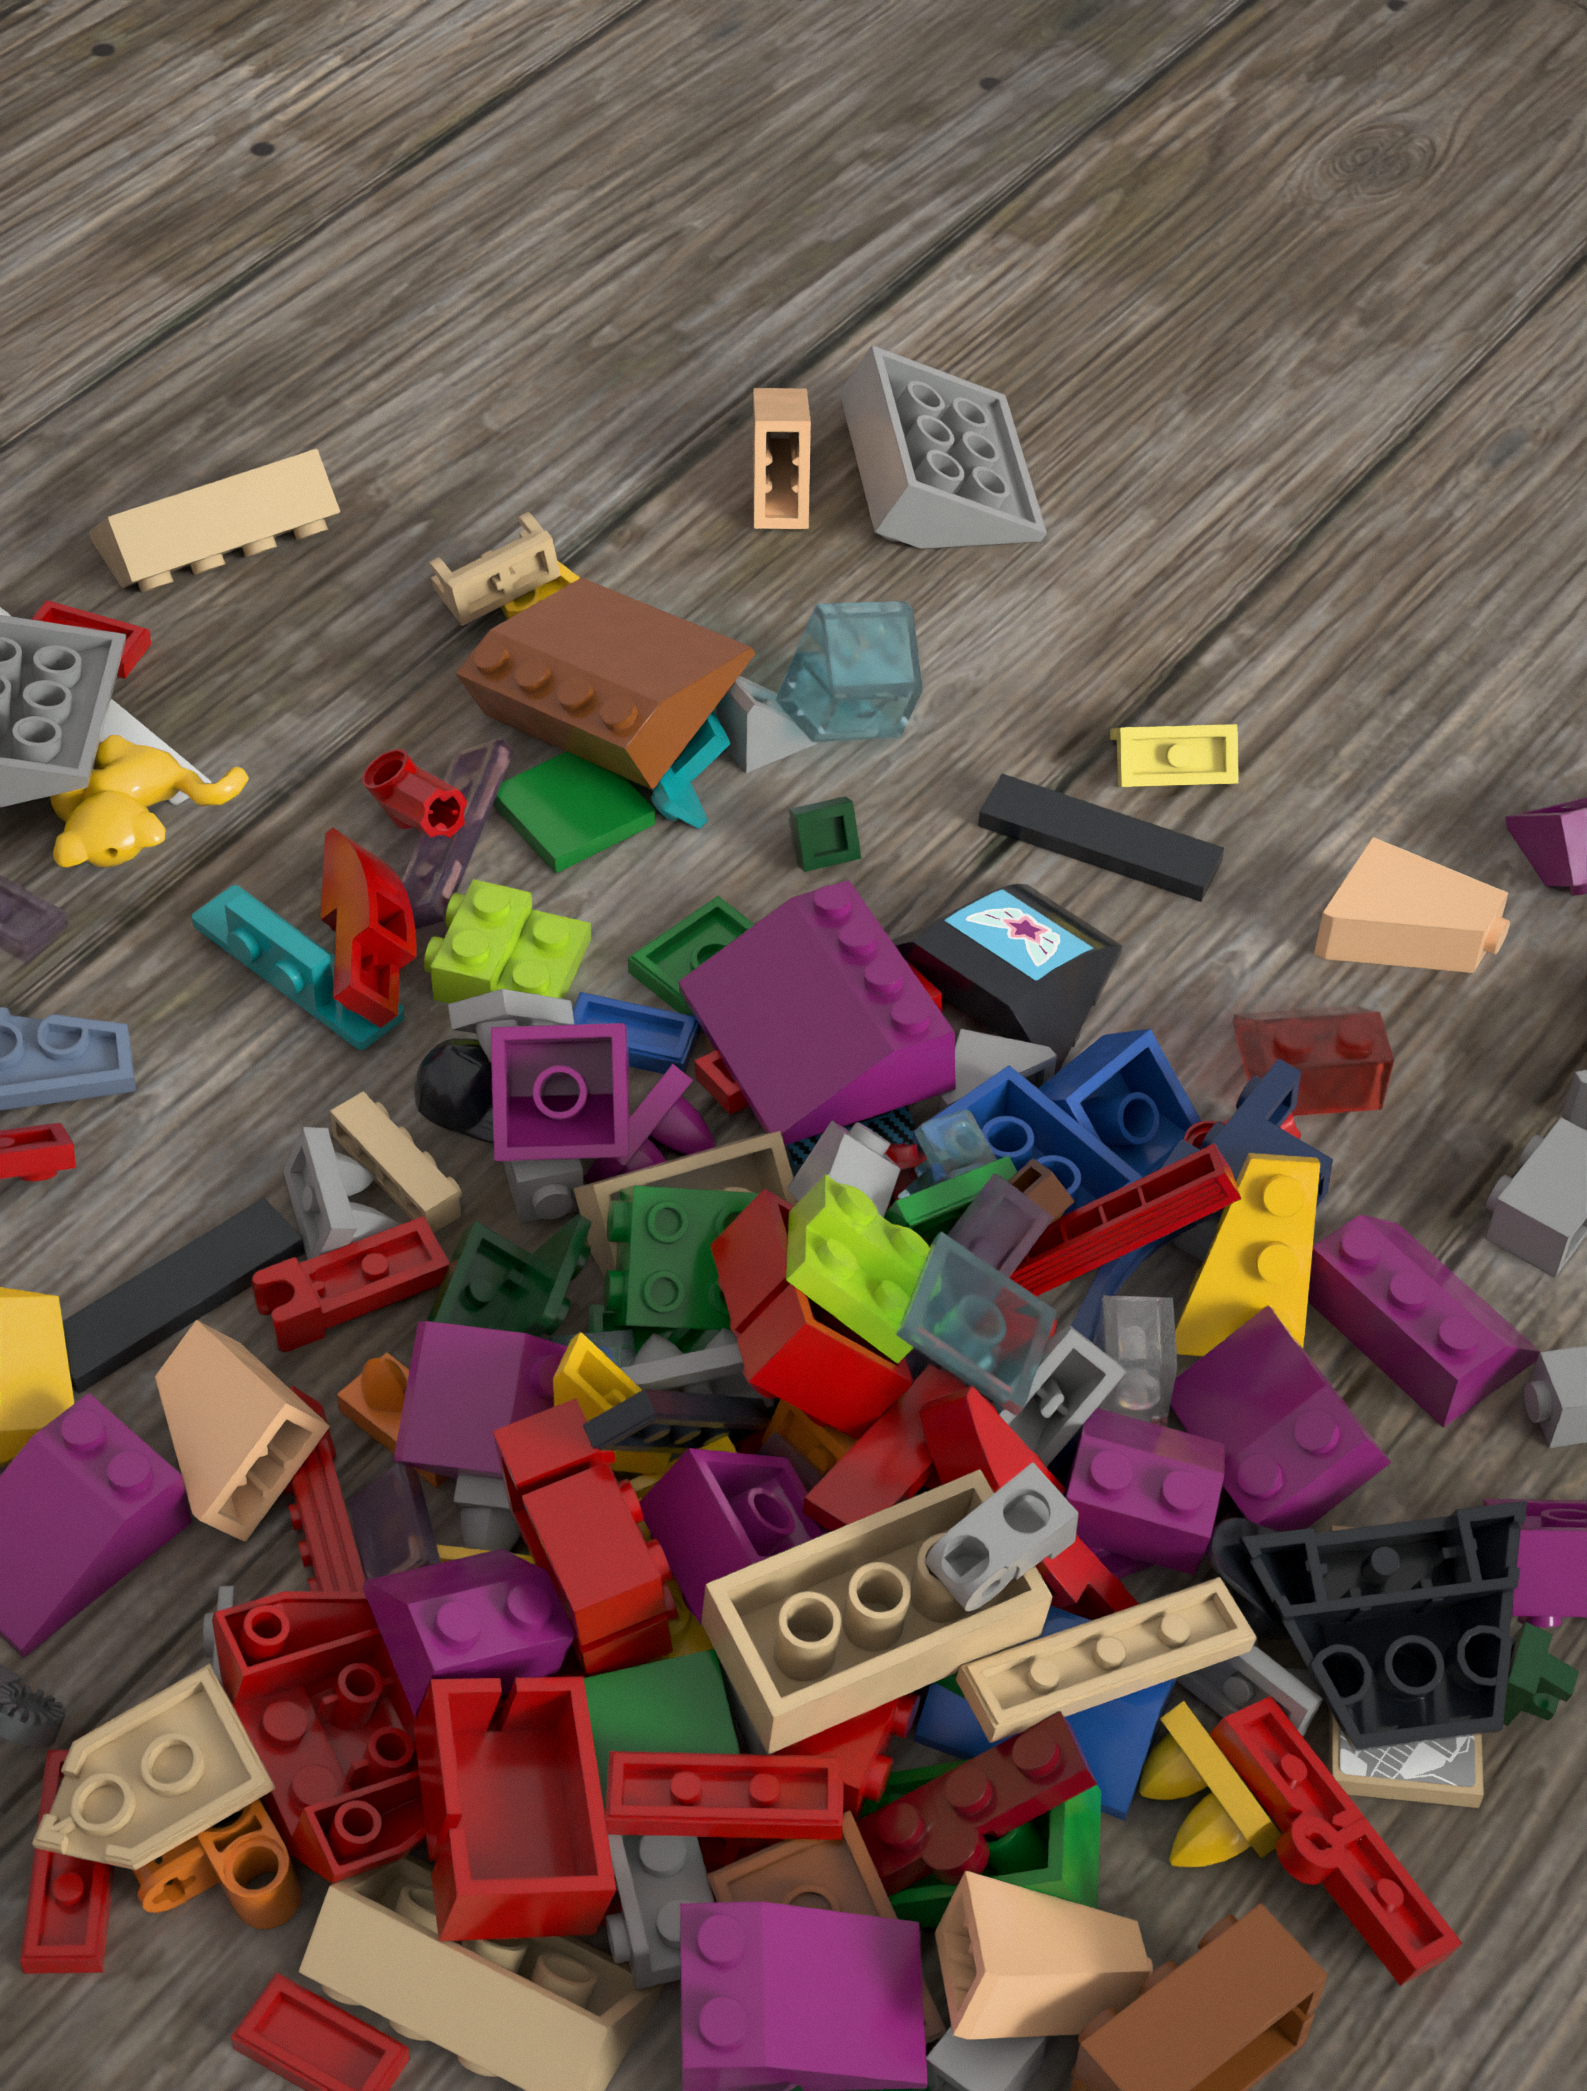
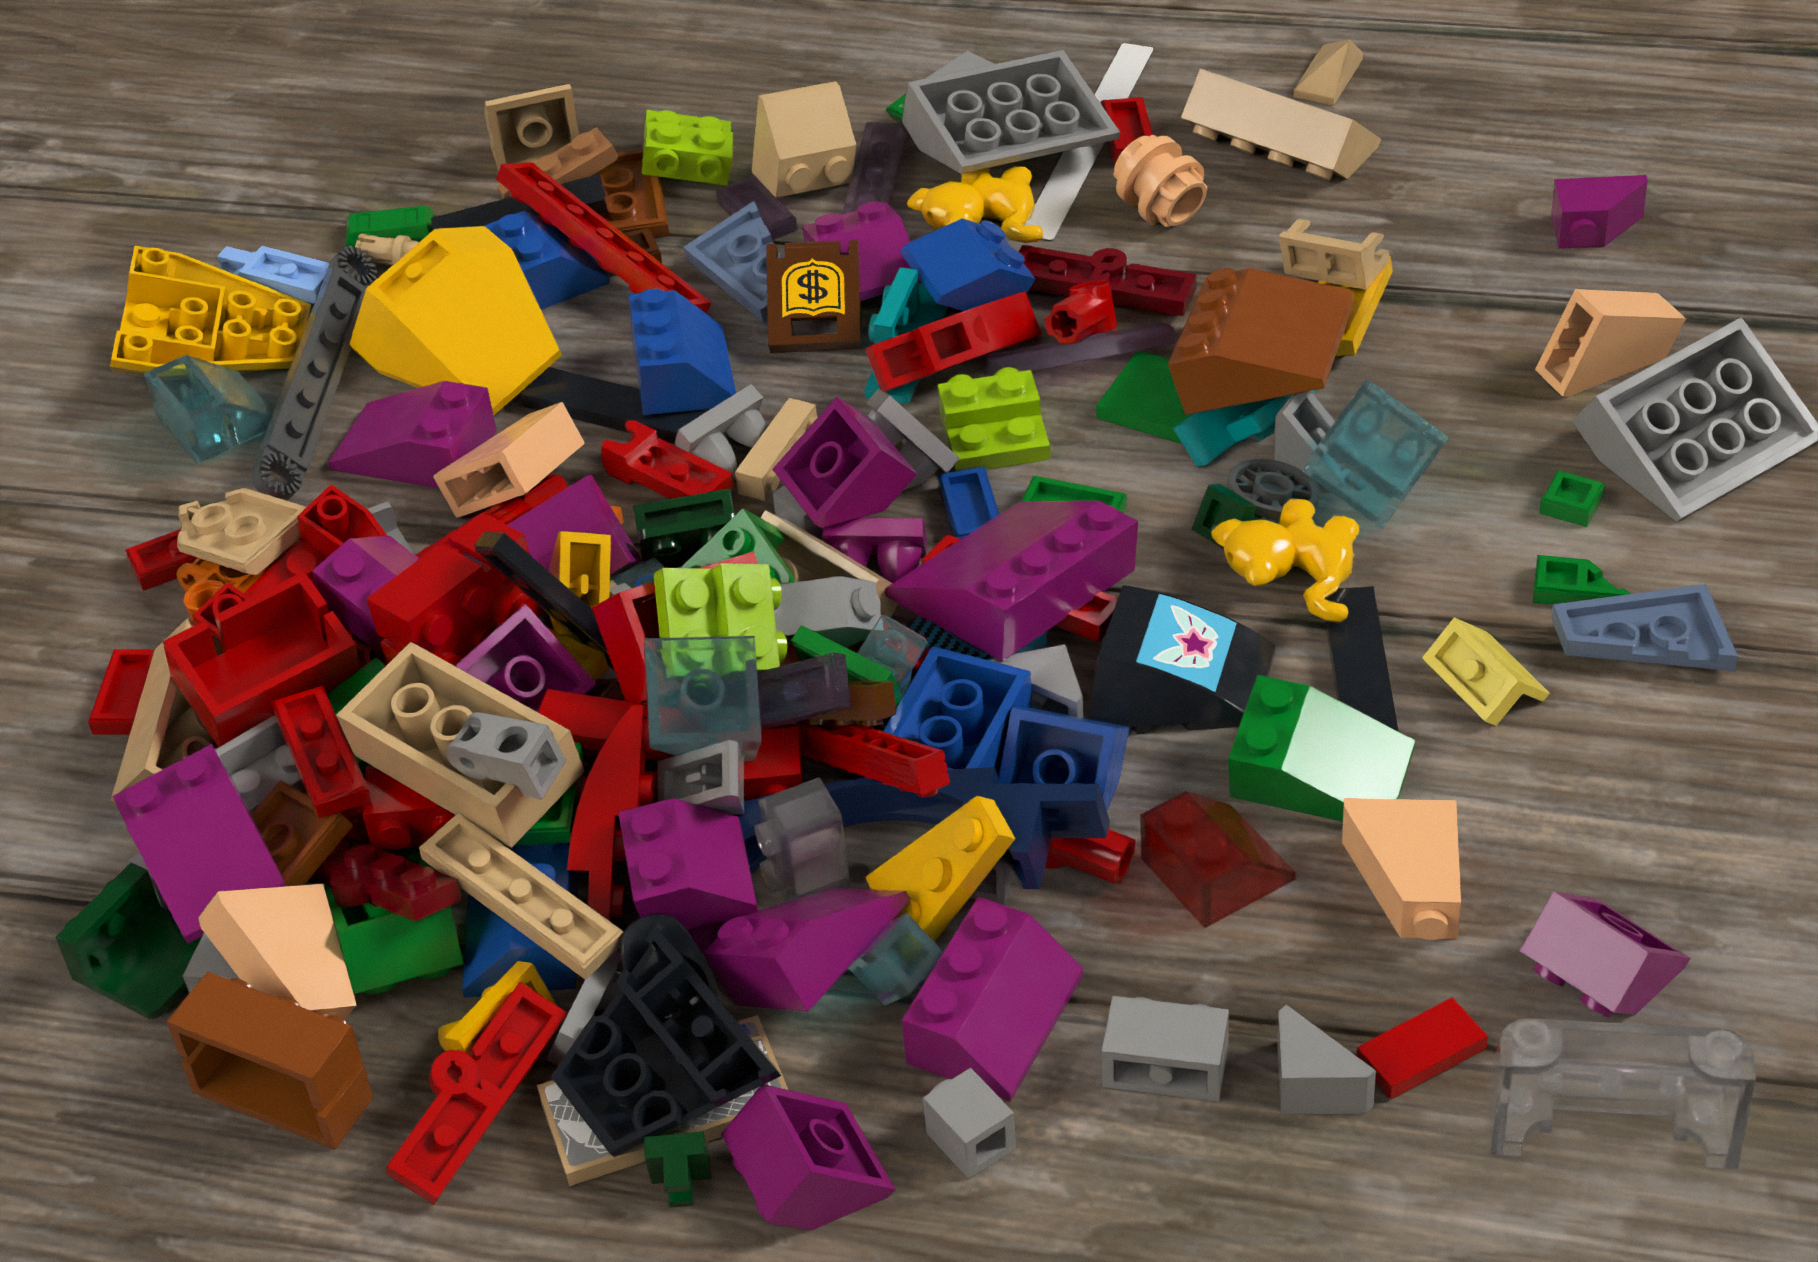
camera: 70 degrees right, 5 degrees down
none -> blue slope [629,289,736,415]
none -> reddish brown container [766,240,862,353]
none -> magenta slope [802,202,922,301]
none -> clear light blue brick [849,913,943,1006]
none -> blue slope [900,218,1035,311]
none -> dark red hinge [1018,245,1197,317]
none -> light nougat piece [1113,135,1207,227]
none -> yellow animal [1211,499,1359,623]
none -> dark grey wheel [1227,459,1320,520]
none -> slope [1228,675,1415,822]
none -> tan slope [1293,40,1363,106]
none -> green tile [1532,555,1631,605]
none -> green tile [1539,470,1605,527]
none -> magenta slope [1551,175,1648,249]
none -> sand blue wing [1551,584,1738,671]

